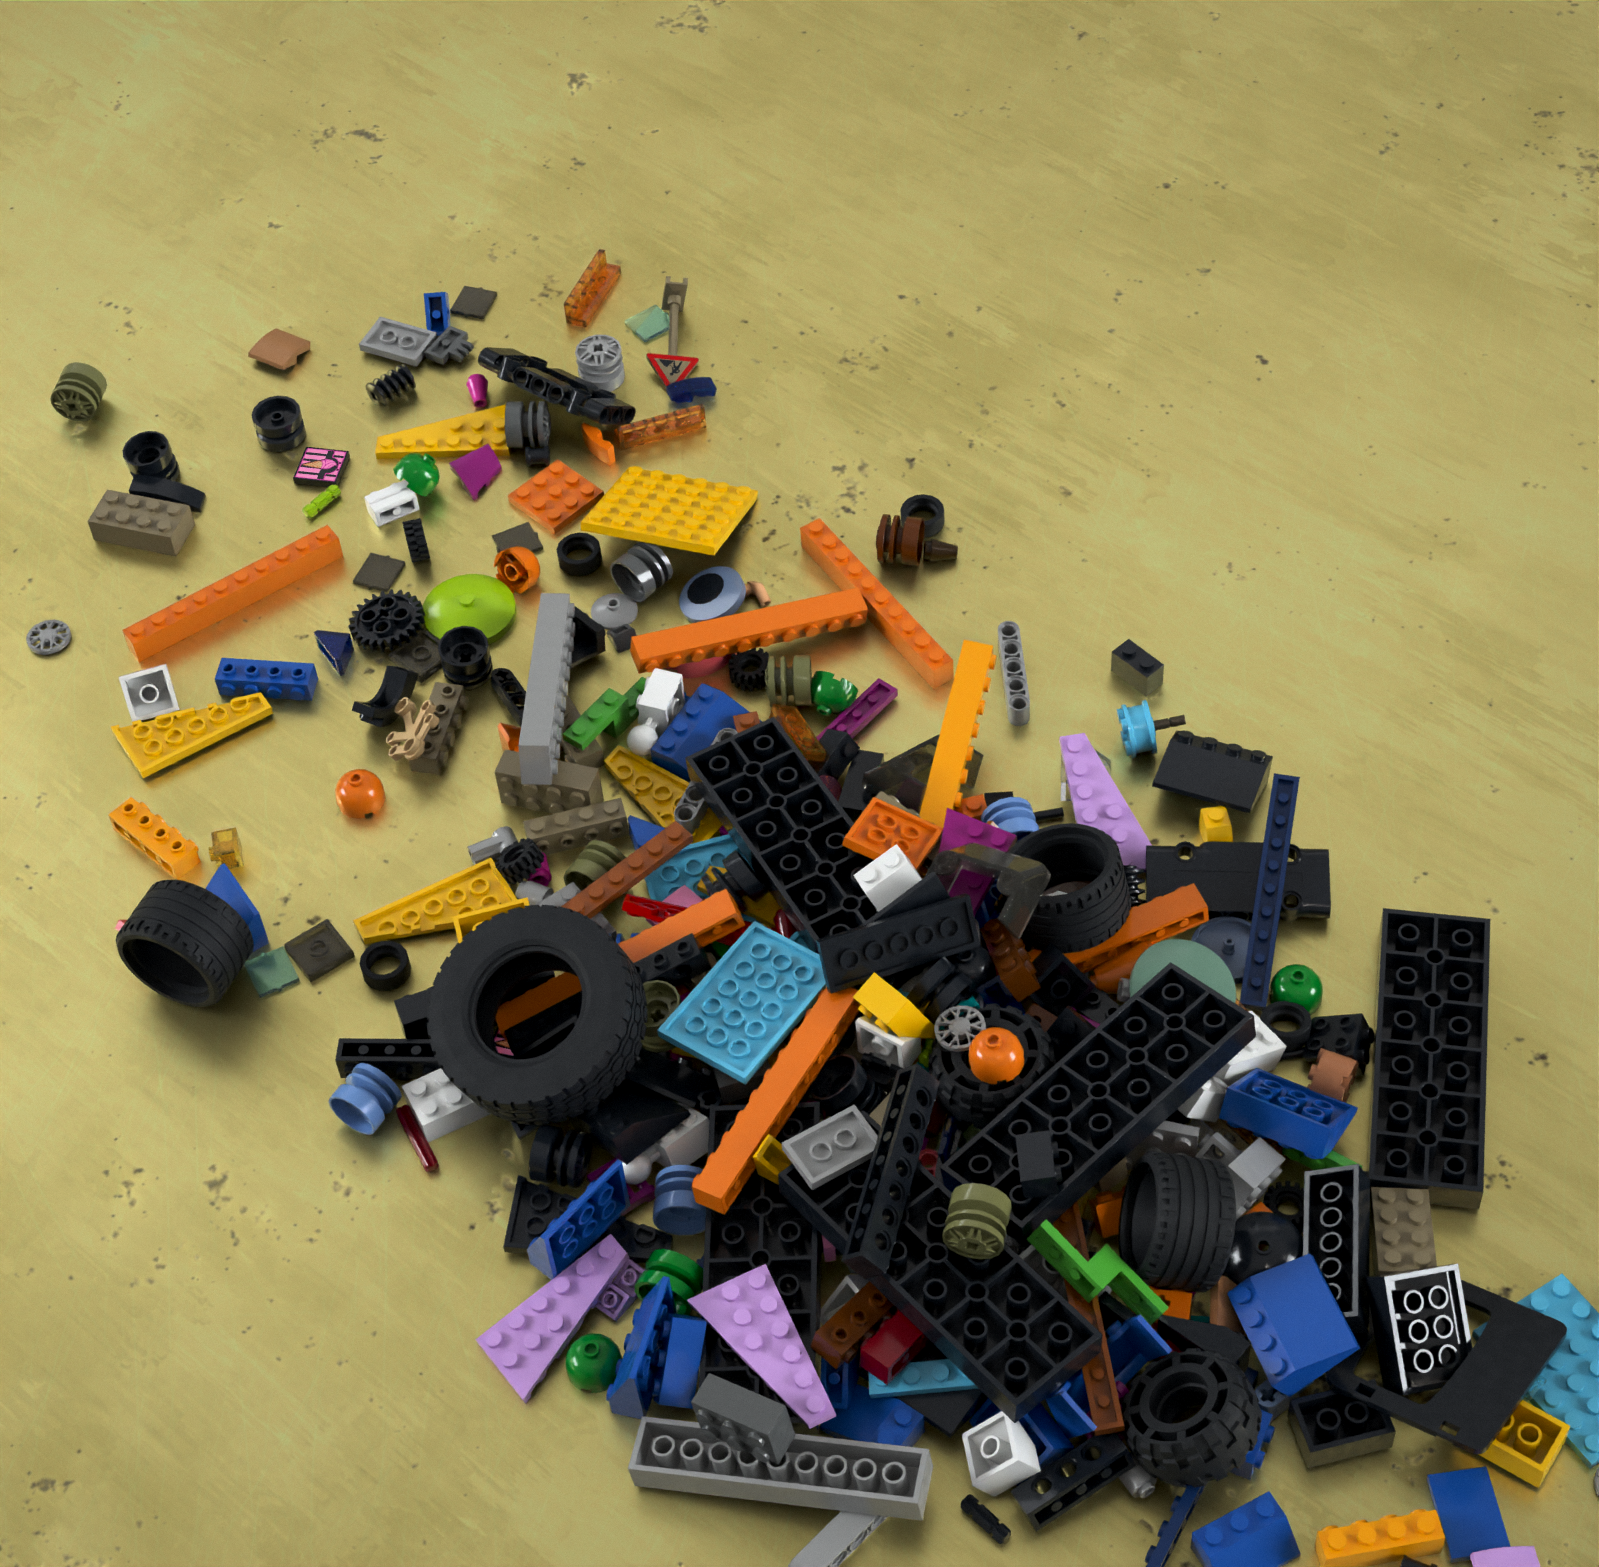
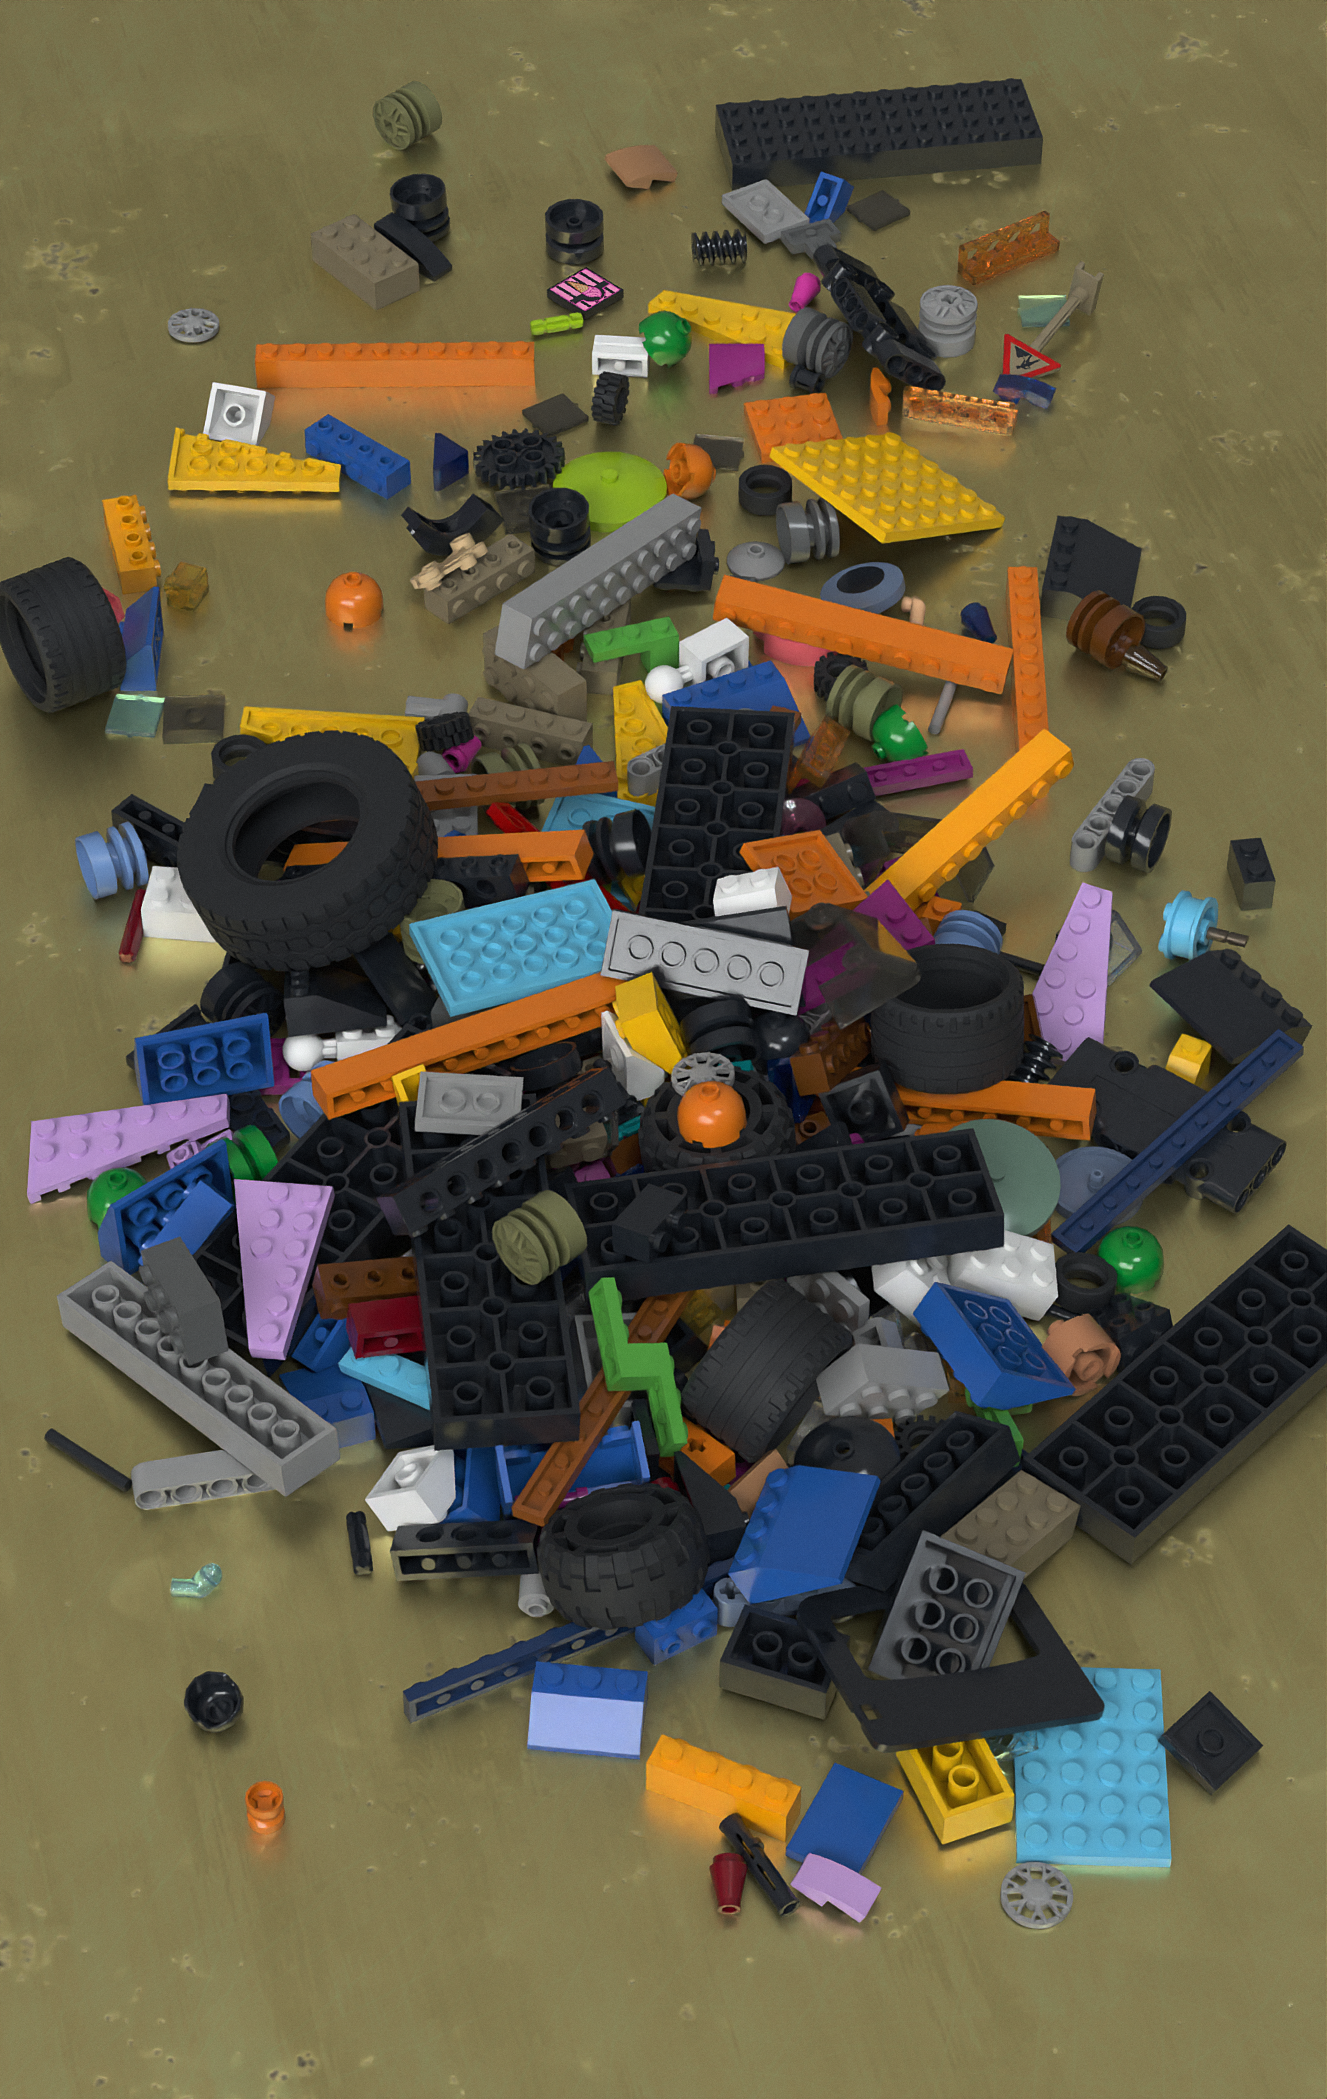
camera: 30 degrees right, 5 degrees down
none -> black brick [715,78,1043,191]
none -> light grey bar [928,680,958,734]
none -> clear blue cone [960,602,997,644]
none -> black slope [1040,516,1142,620]
none -> black wheel [1105,795,1172,873]

